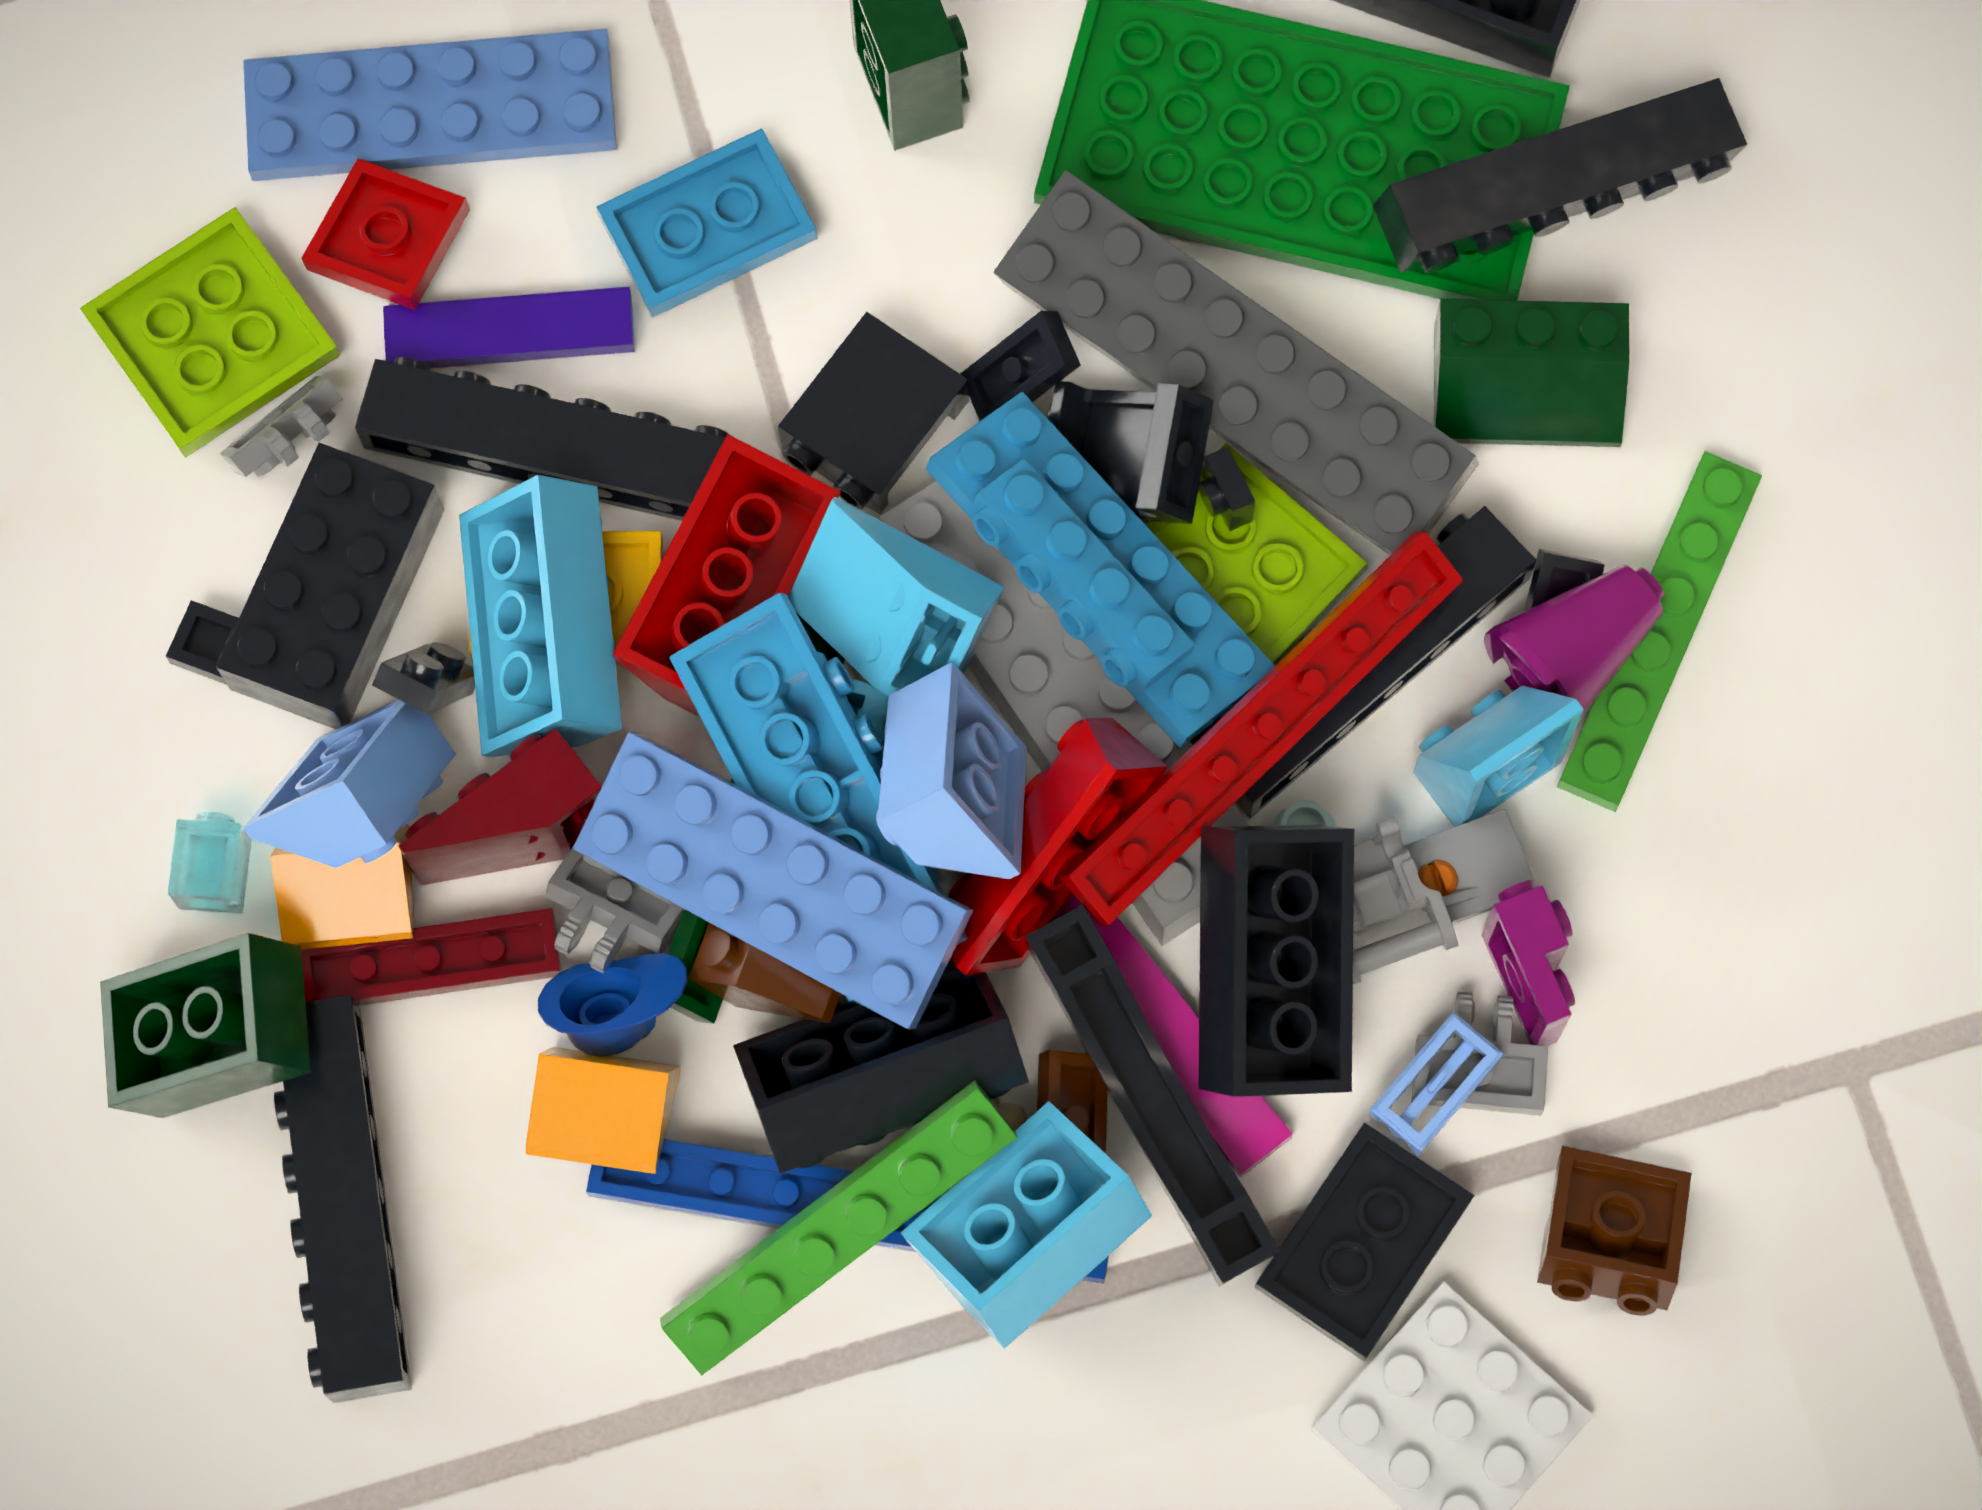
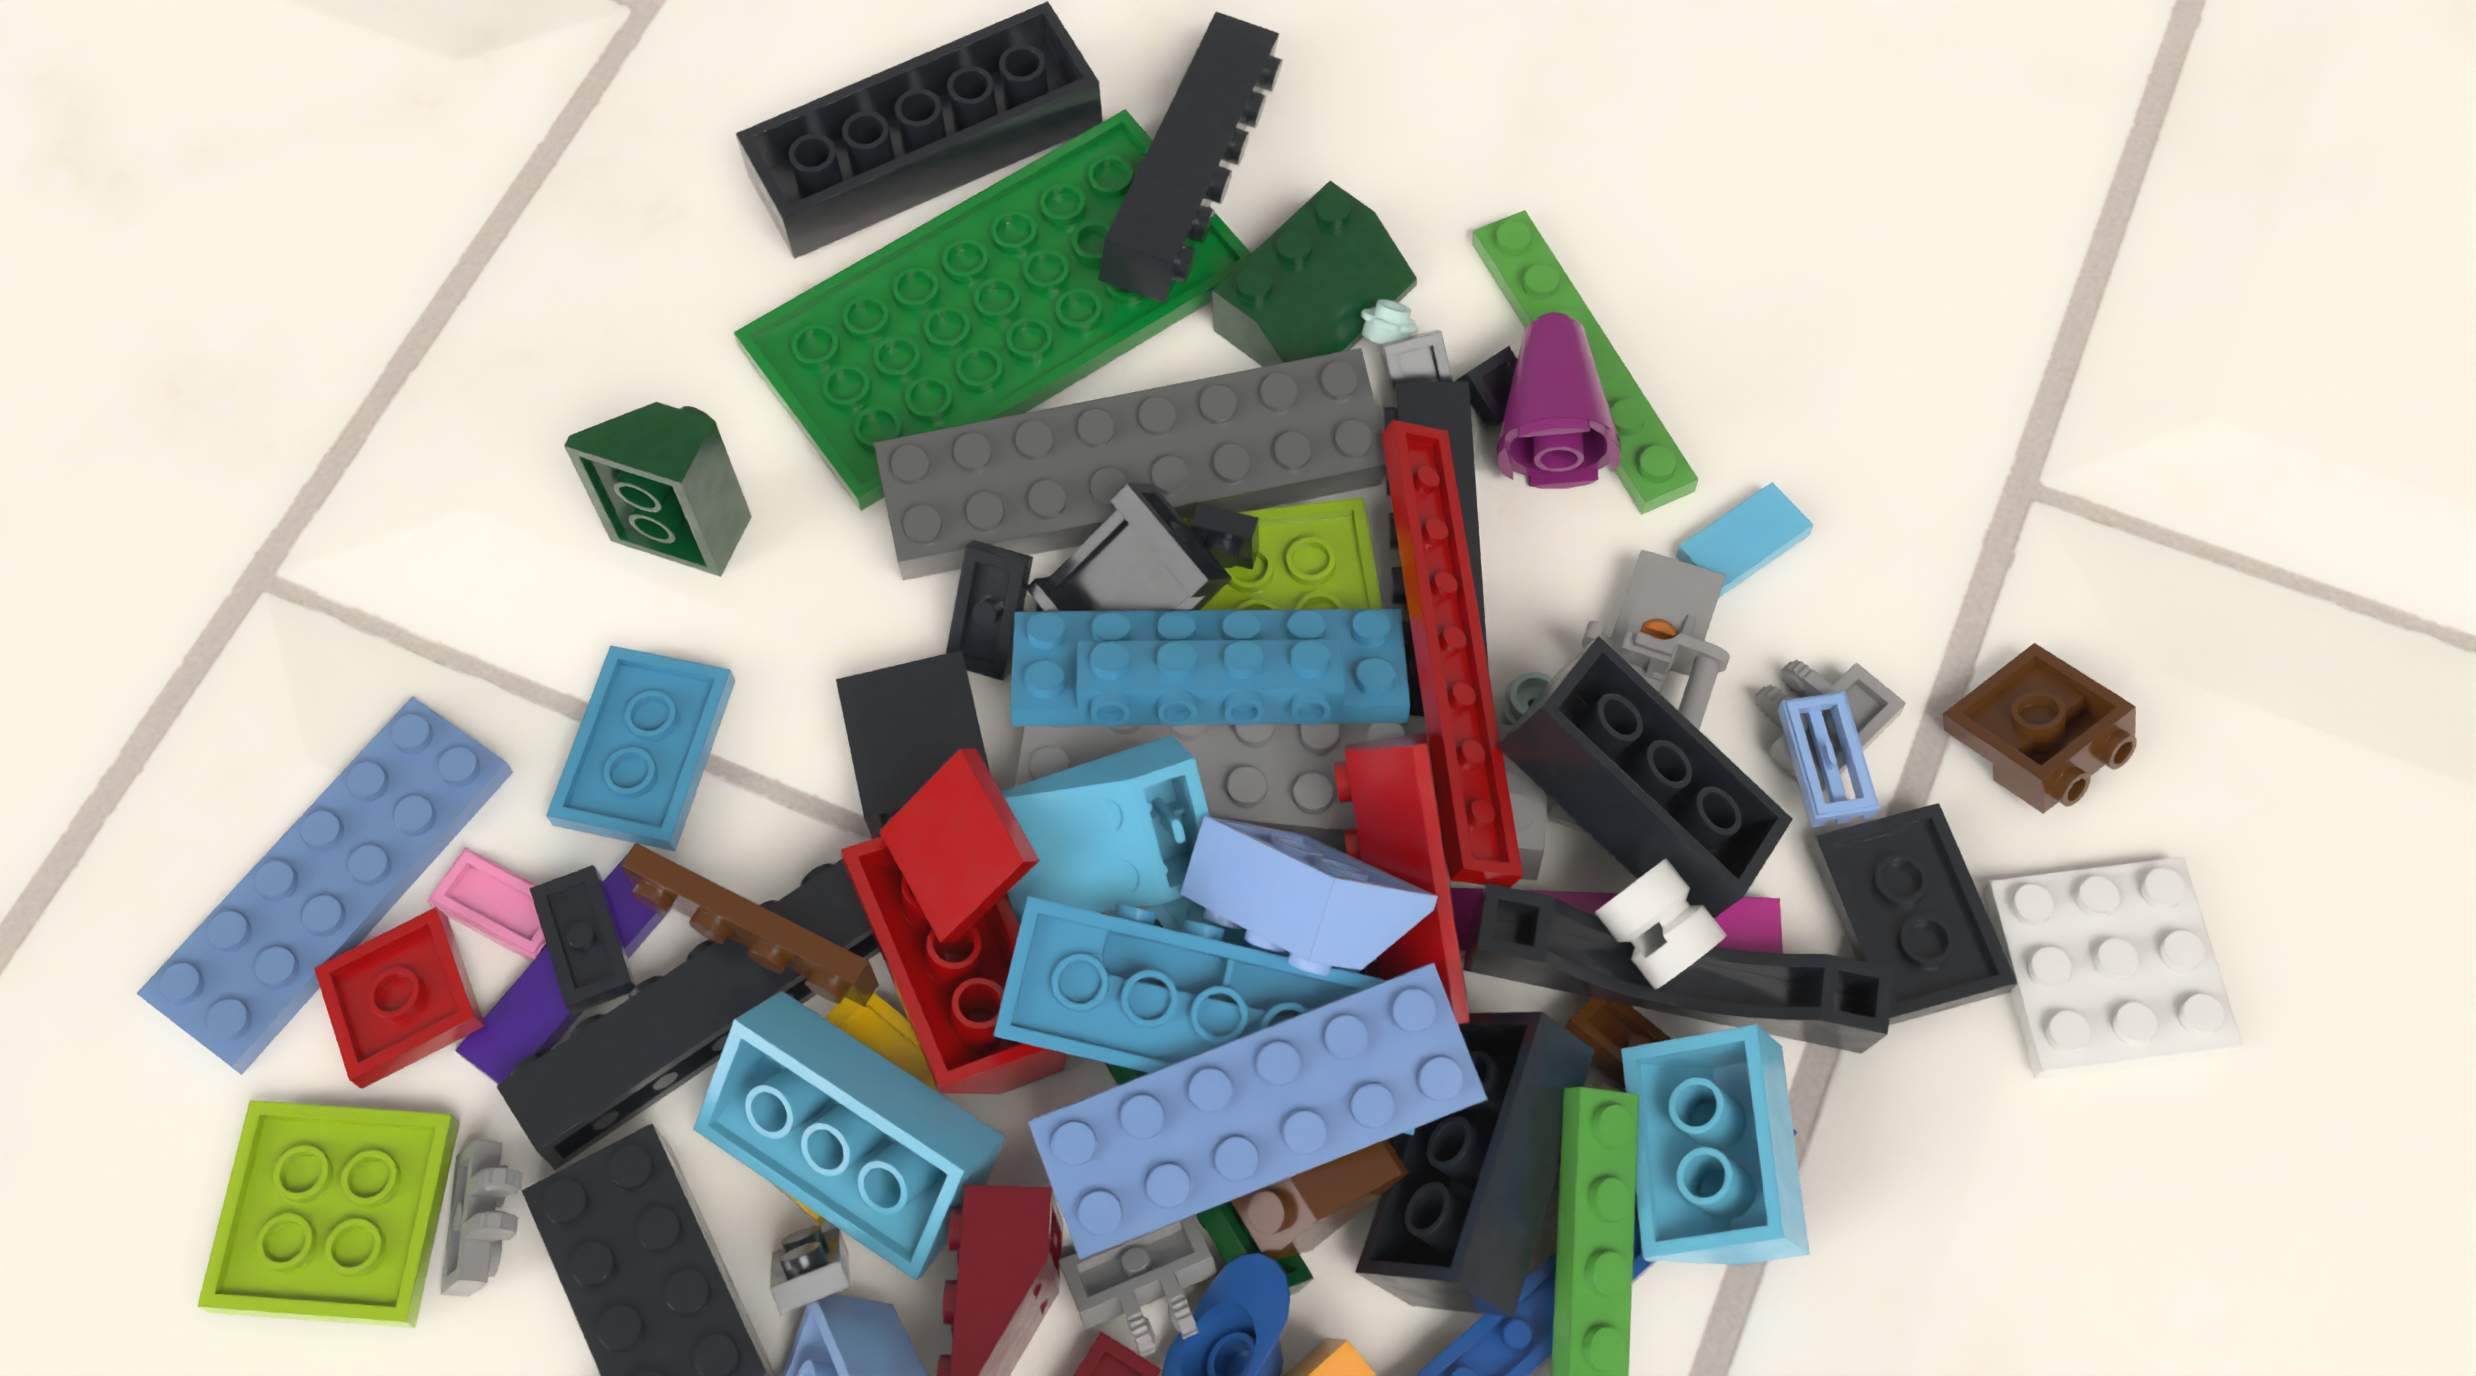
camera: 50 degrees left, 10 degrees down
medium azure slope [1413,685,1584,827] -> none
magenta plate [1481,880,1575,1046] -> none
none -> bright pink tile [427,847,547,962]
none -> black plate [530,865,636,1015]
none -> reddish brown plate [621,842,879,1007]
none -> red tile [879,749,1040,943]
none -> light aqua plate [1361,299,1418,344]
none -> plate [1380,329,1453,402]
none -> white wheel [1595,858,1727,990]
none -> medium azure tile [1676,482,1814,598]

